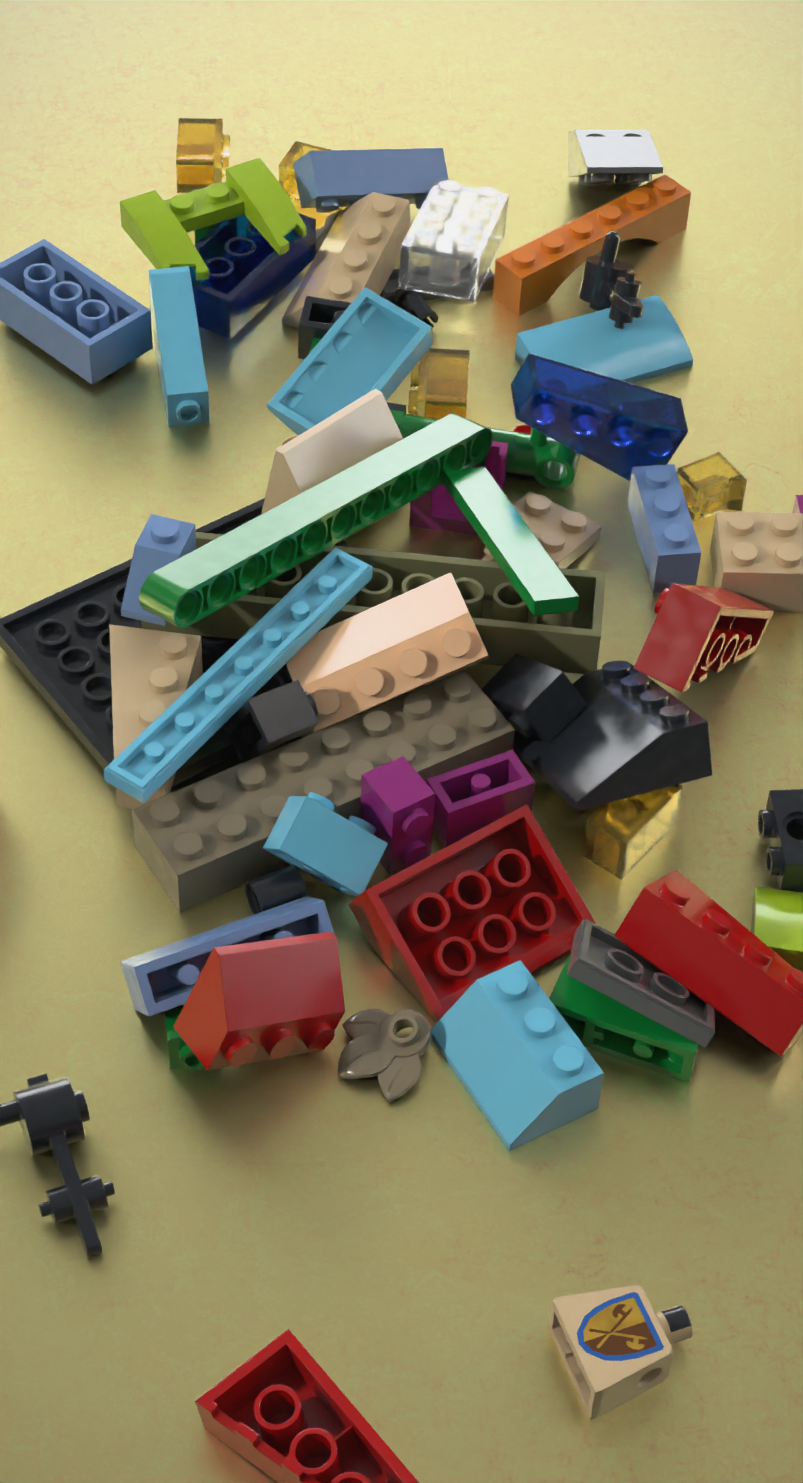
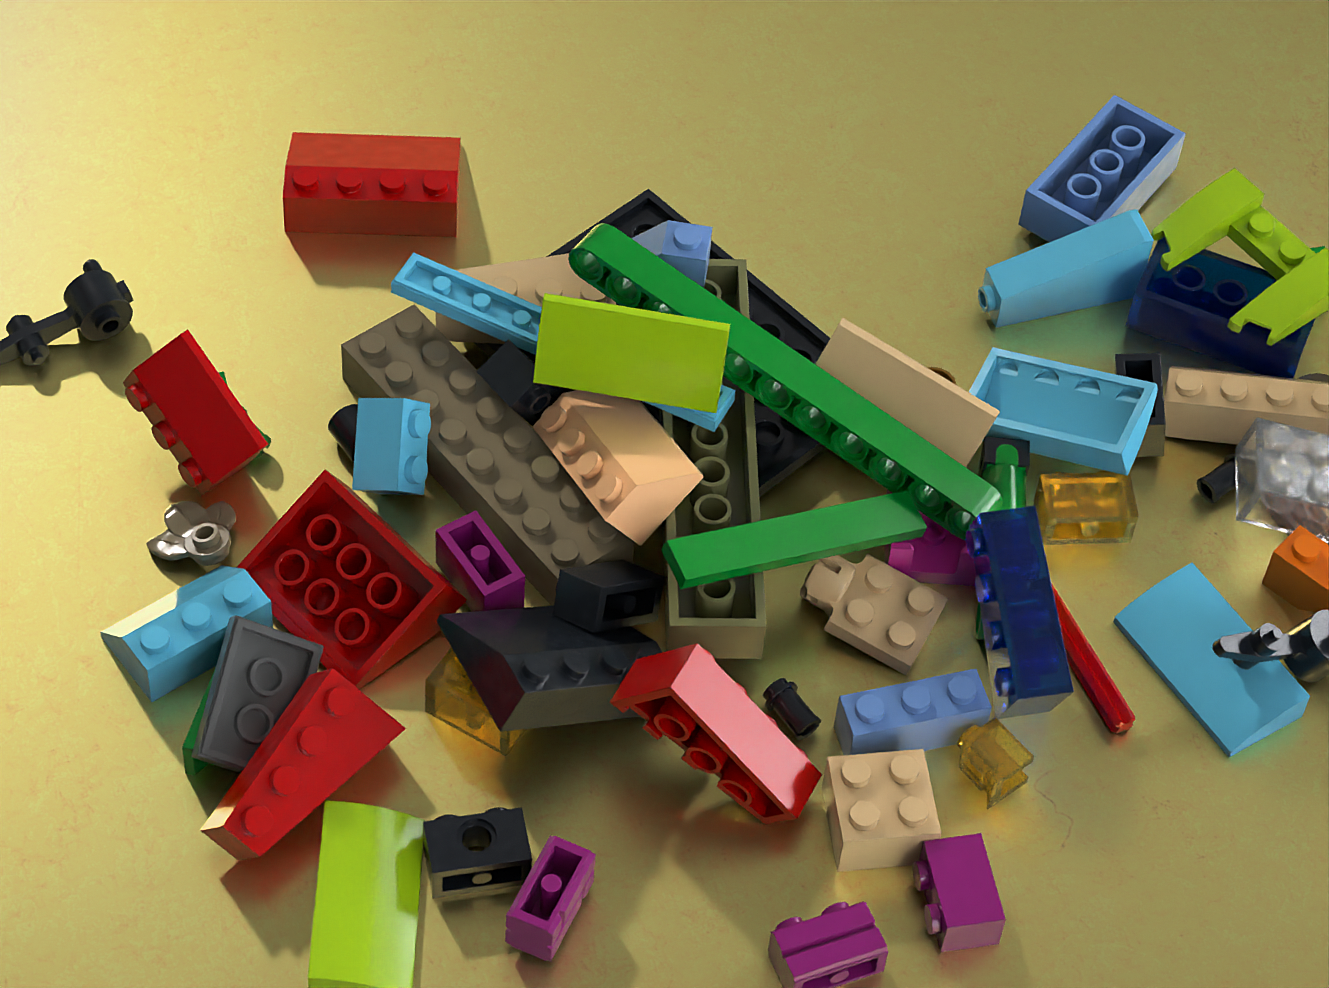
camera: 80 degrees right, 5 degrees up
medium blue brick [120,896,339,1016] -> none
magenta brick [360,756,435,876] -> none
none -> lime slope [533,293,730,413]
none -> black pin [763,678,821,740]

